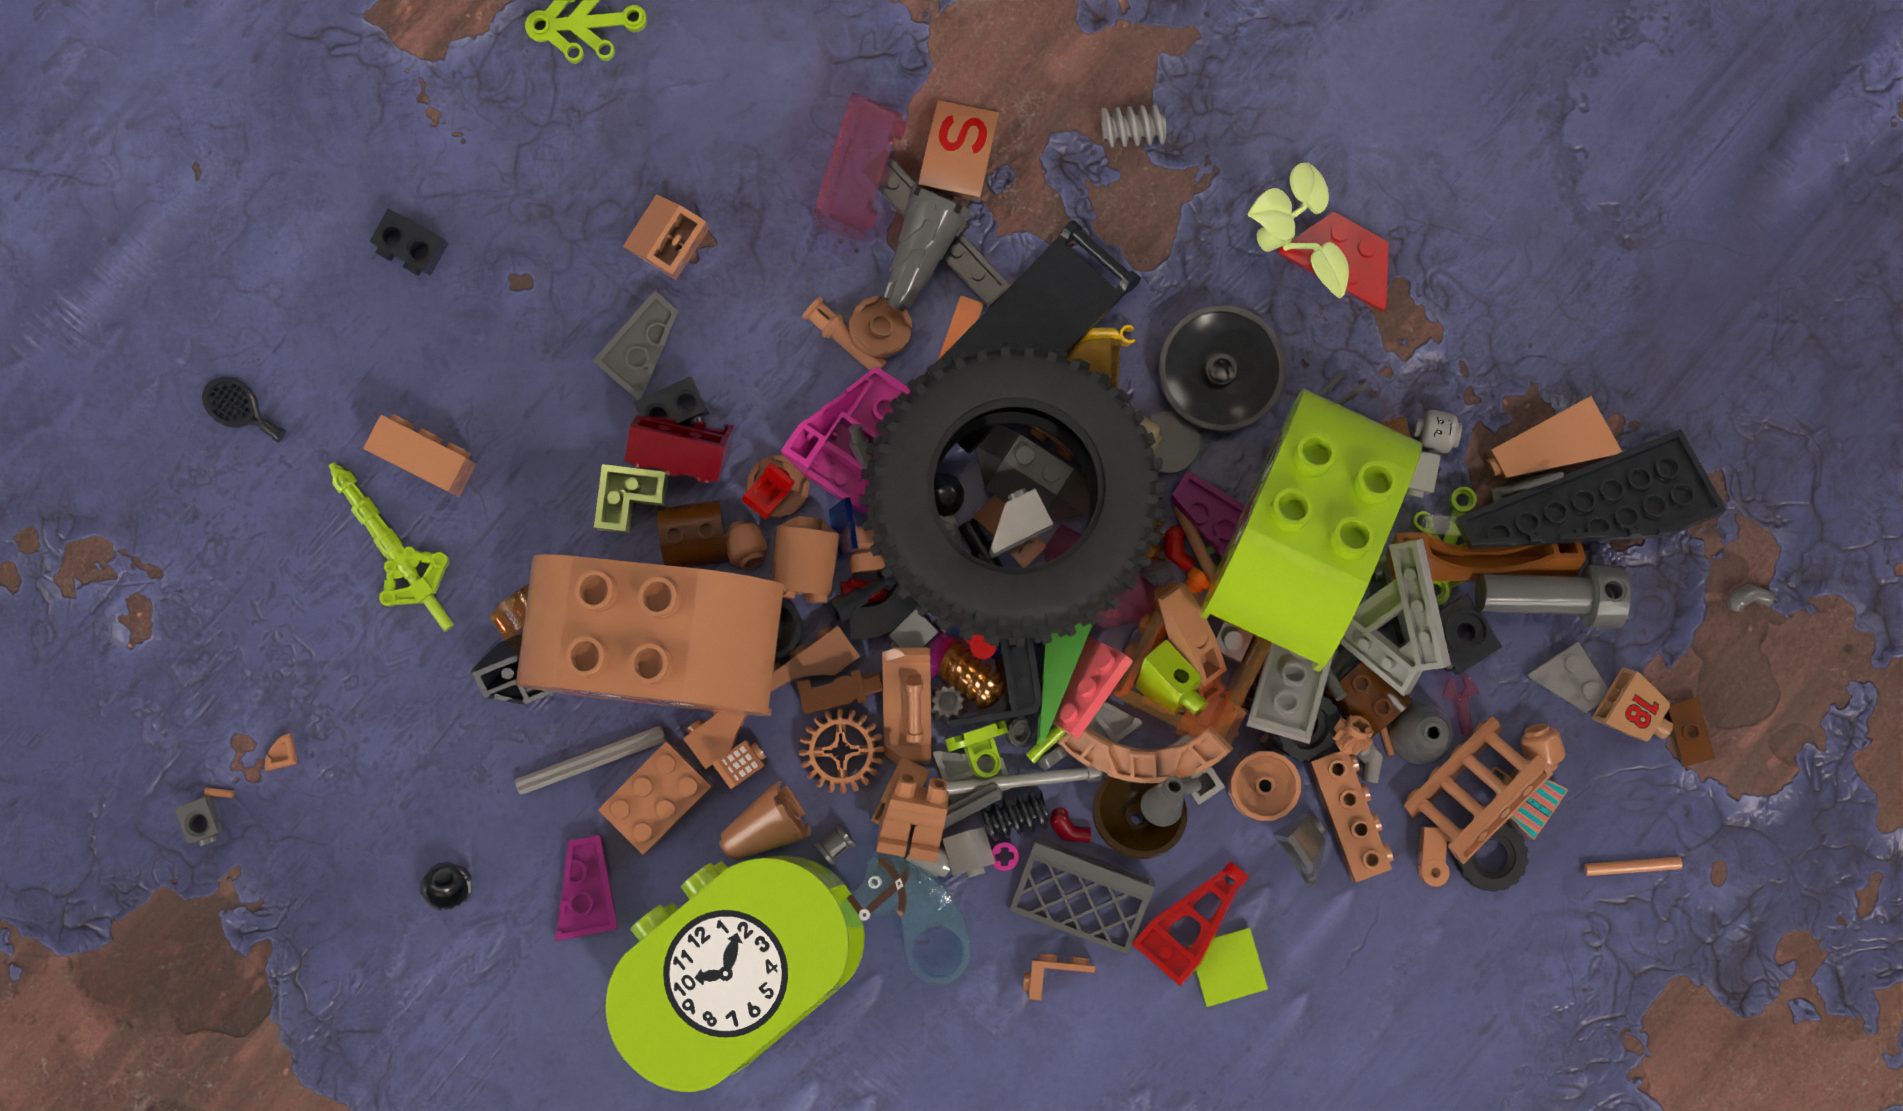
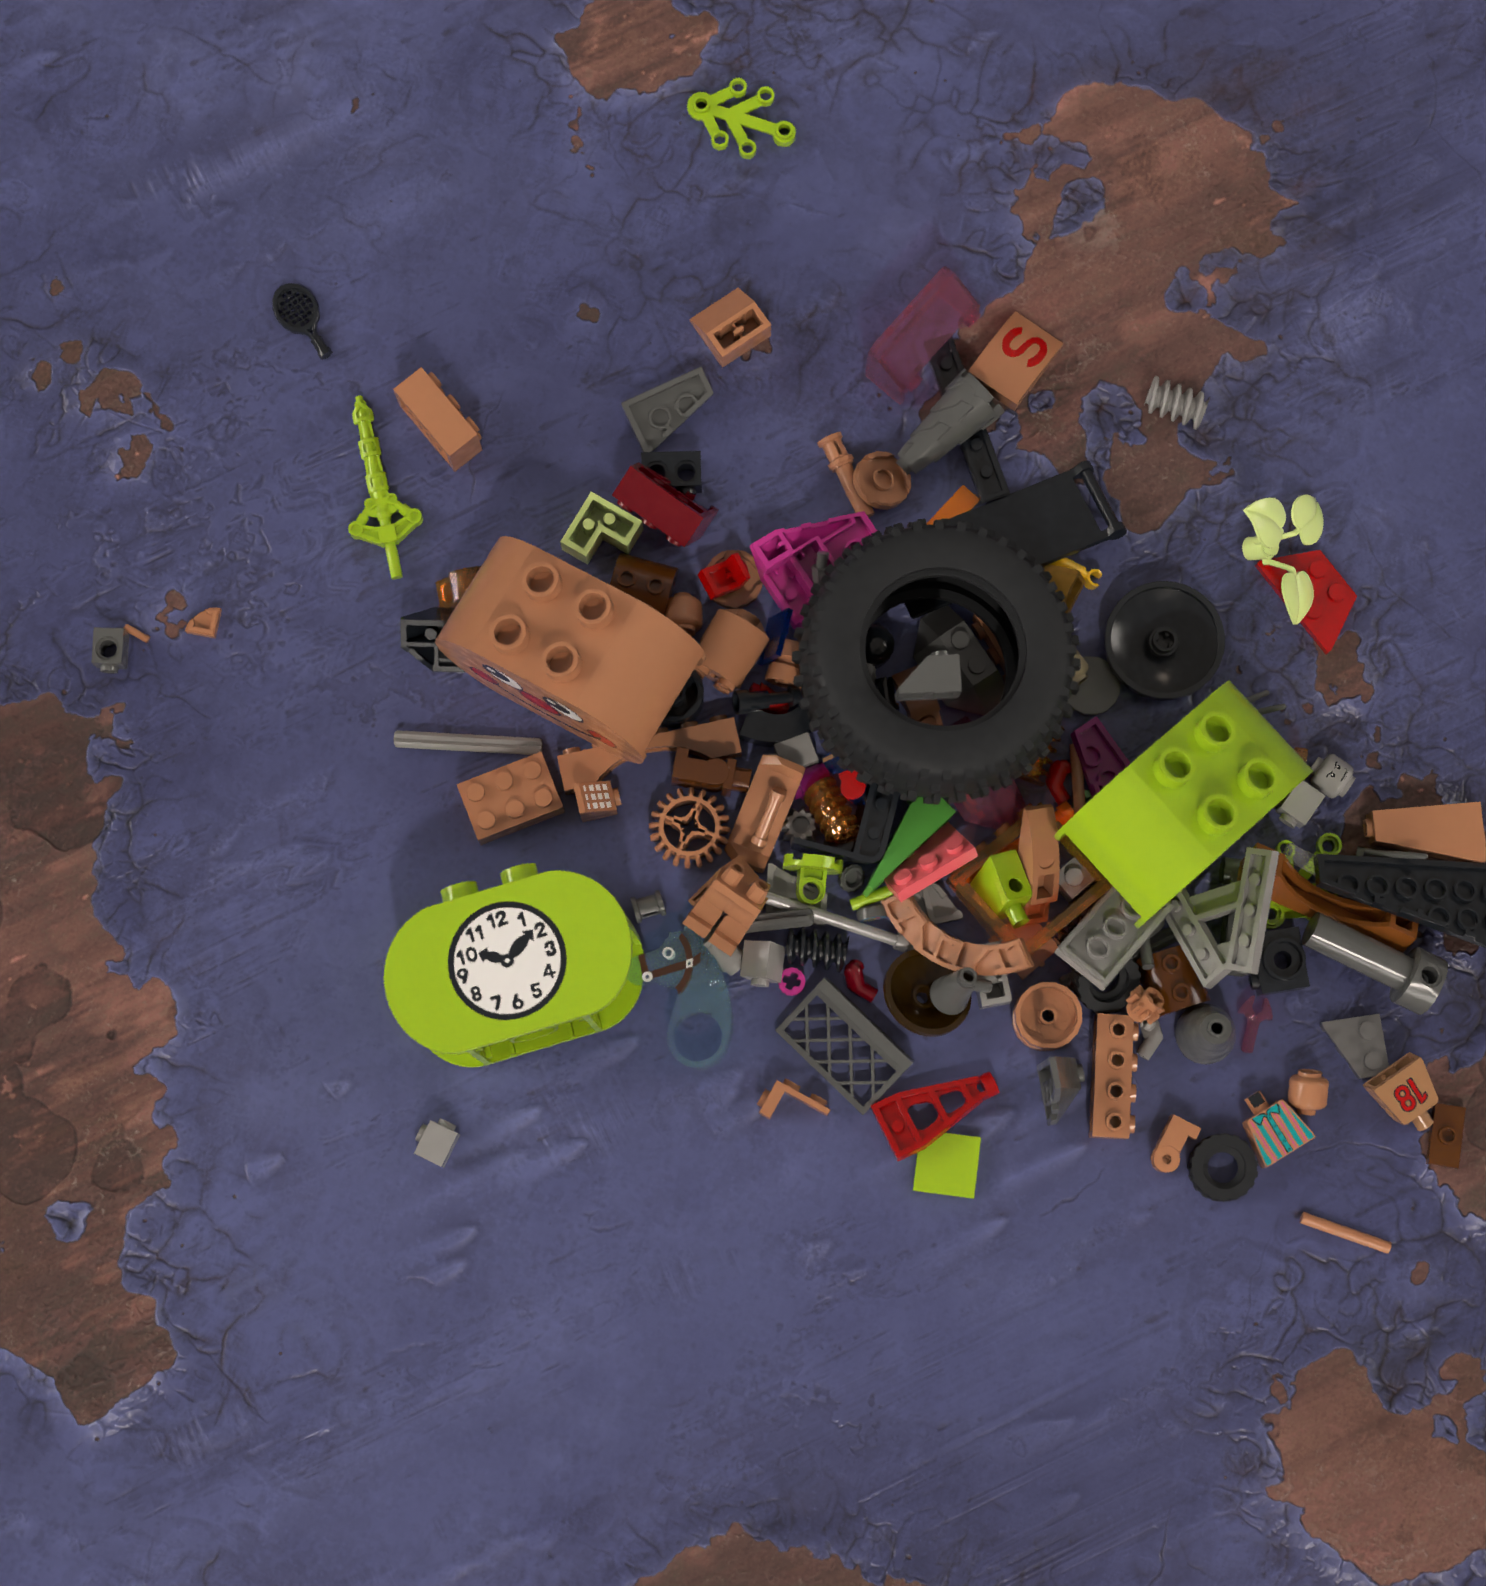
camera: 20 degrees right, 5 degrees down
black brick [370,209,449,276] -> none
black hair [419,862,472,911] -> none
magenta wing [555,835,619,941] -> none
nougat cone [719,781,811,860] -> none
nougat piece [1380,727,1395,756] -> none
nougat fence [1404,716,1553,864] -> none

